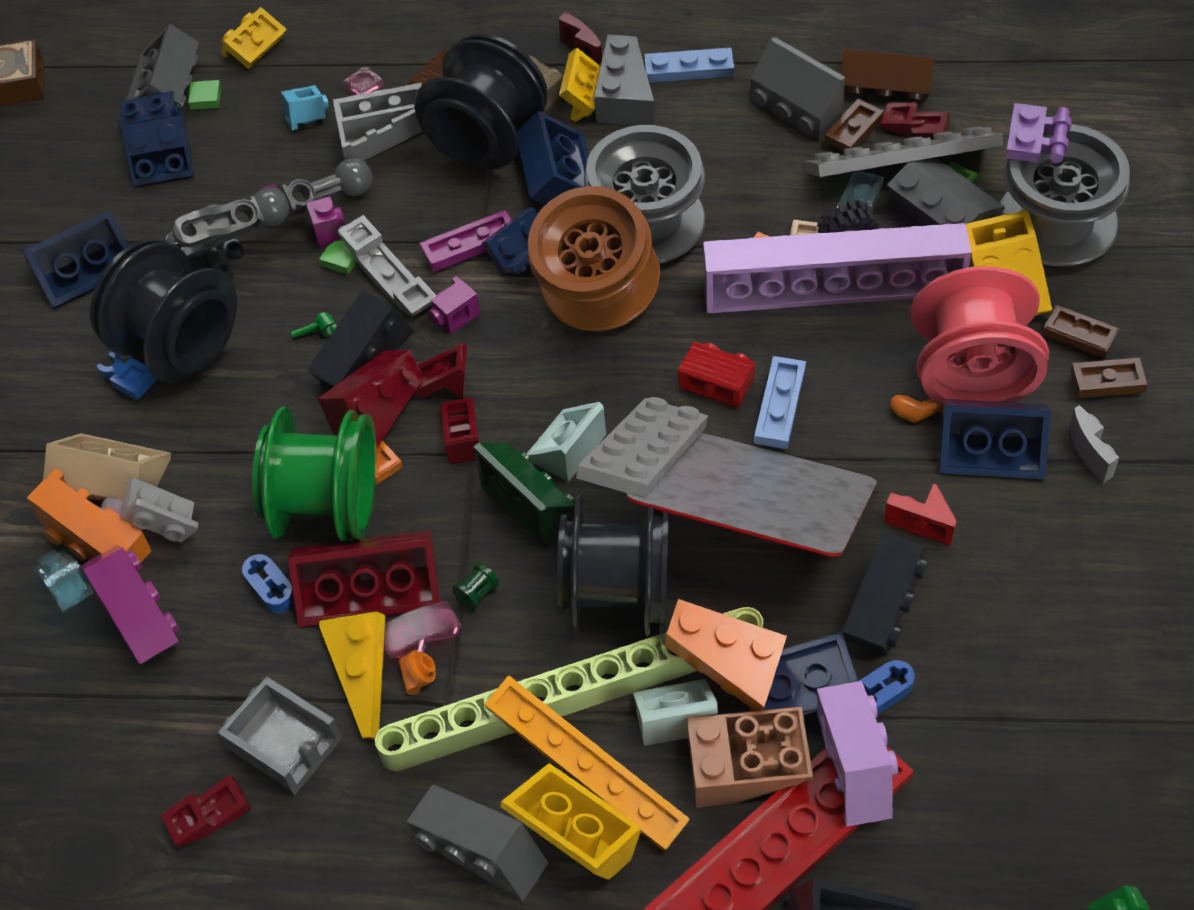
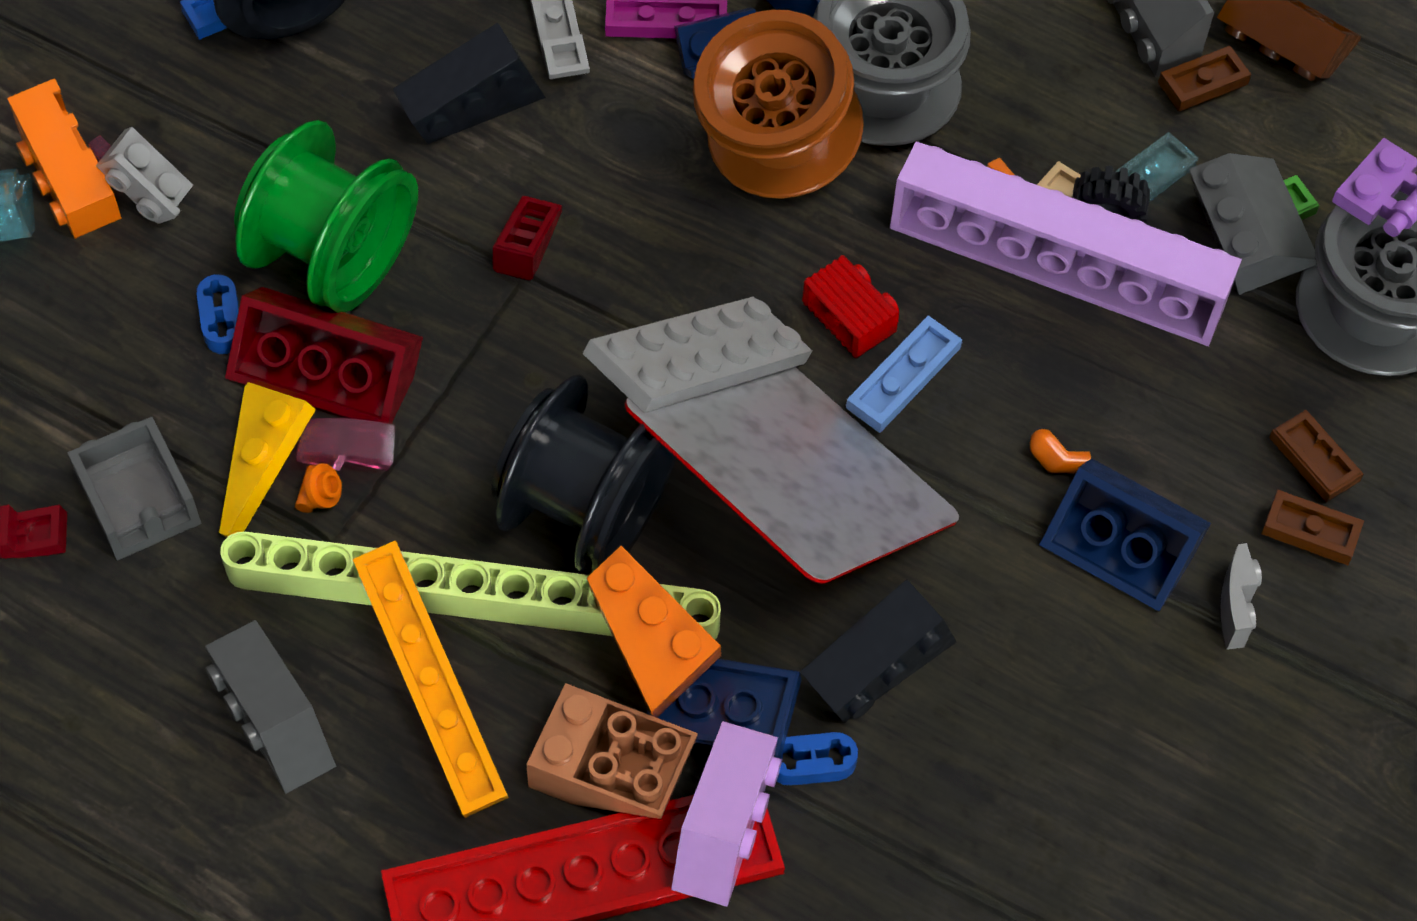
camera: 20 degrees right, 5 degrees up
tan slope [43,433,171,506] -> none
magenta wedge [79,545,180,664] -> none
green hand [291,312,337,339] -> none
dark red wedge [318,349,423,448] -> none
orange tile [375,440,403,486] -> none
dark red slope [413,342,467,399] -> none
magenta brick [428,276,480,334] -> none
dark green bush [452,563,499,610] -> none
dark green slope [474,443,575,549] -> none
yellow slope [500,763,642,880] -> none
light aqua slope [527,402,606,482] -> none
light aqua slope [633,679,718,746] -> none
light grey plate [806,126,1004,177] -> none
dark red slope [881,103,950,140] -> none
red slope [884,484,957,546] -> none
coral wheel [910,266,1049,403] -> none
yellow slope [966,210,1052,316] -> none

